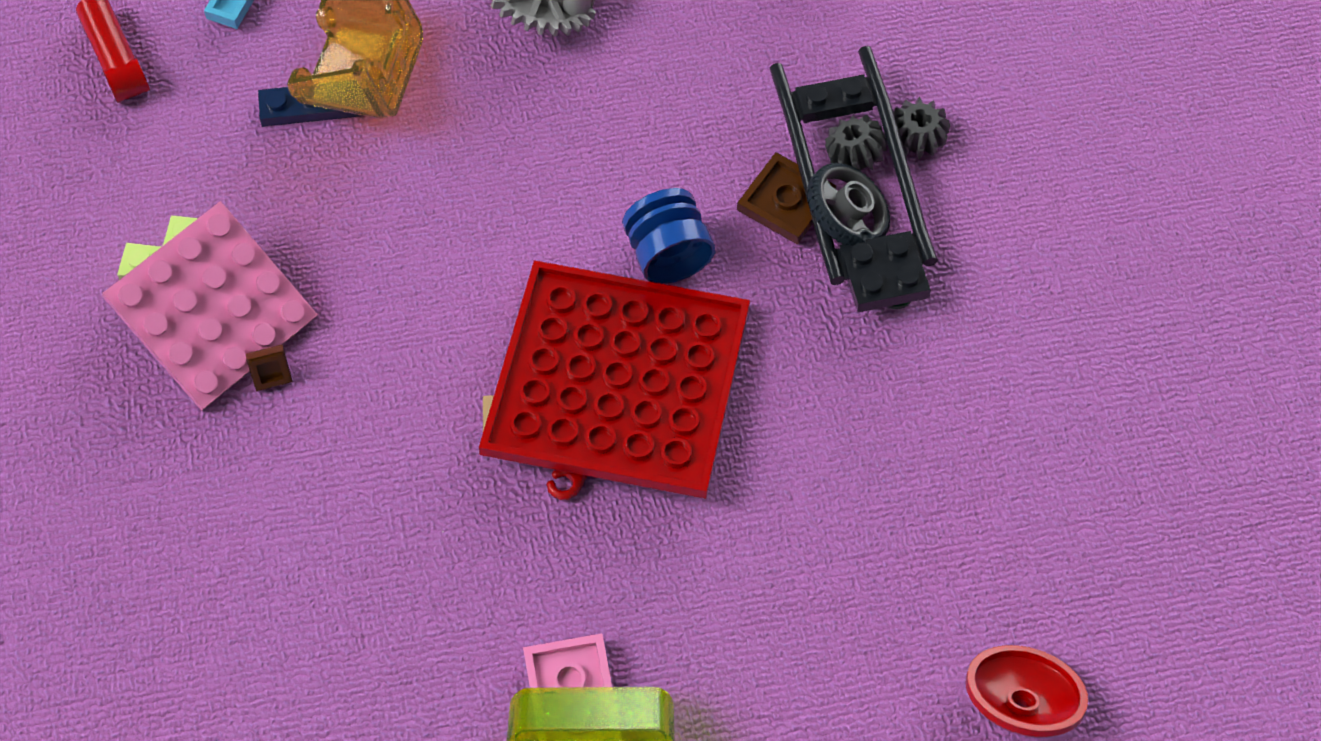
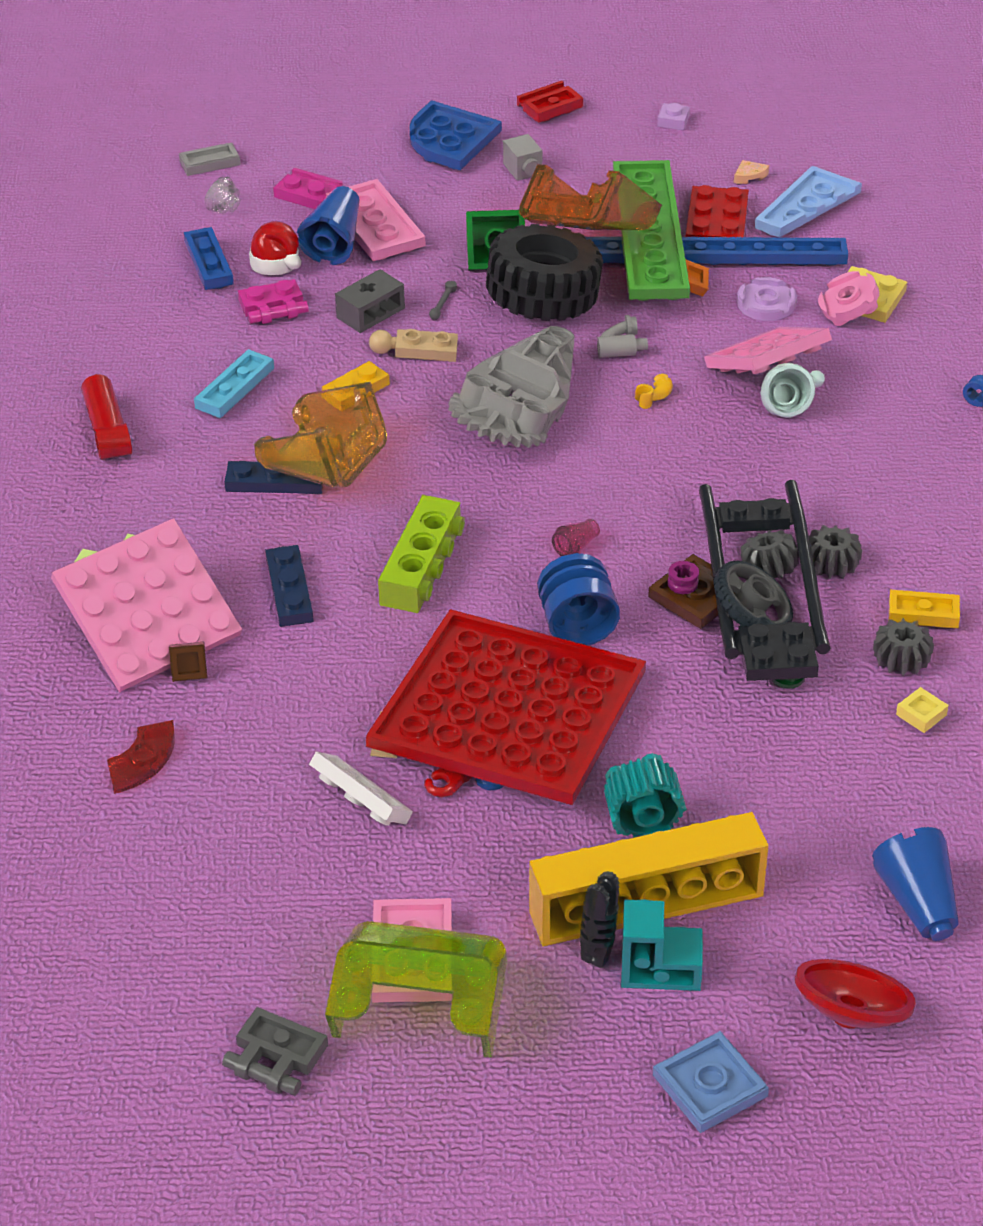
camera: 10 degrees right, 20 degrees down
none -> clear red tile [107,720,175,794]
none -> dark blue plate [265,545,314,627]
none -> white plate [309,752,413,826]
none -> lime brick [378,495,465,613]
none -> yellow brick [529,812,769,947]
none -> clear pink cone [552,519,600,556]
none -> black hinge [580,871,620,968]
none -> teal brick [604,753,687,838]
none -> teal brick [621,899,703,991]
none -> magenta bush [668,561,699,594]
none -> blue cone [872,827,959,941]
none -> dark grey gear [873,618,934,676]
none -> yellow plate [888,589,960,628]
none -> light yellow plate [896,687,949,733]

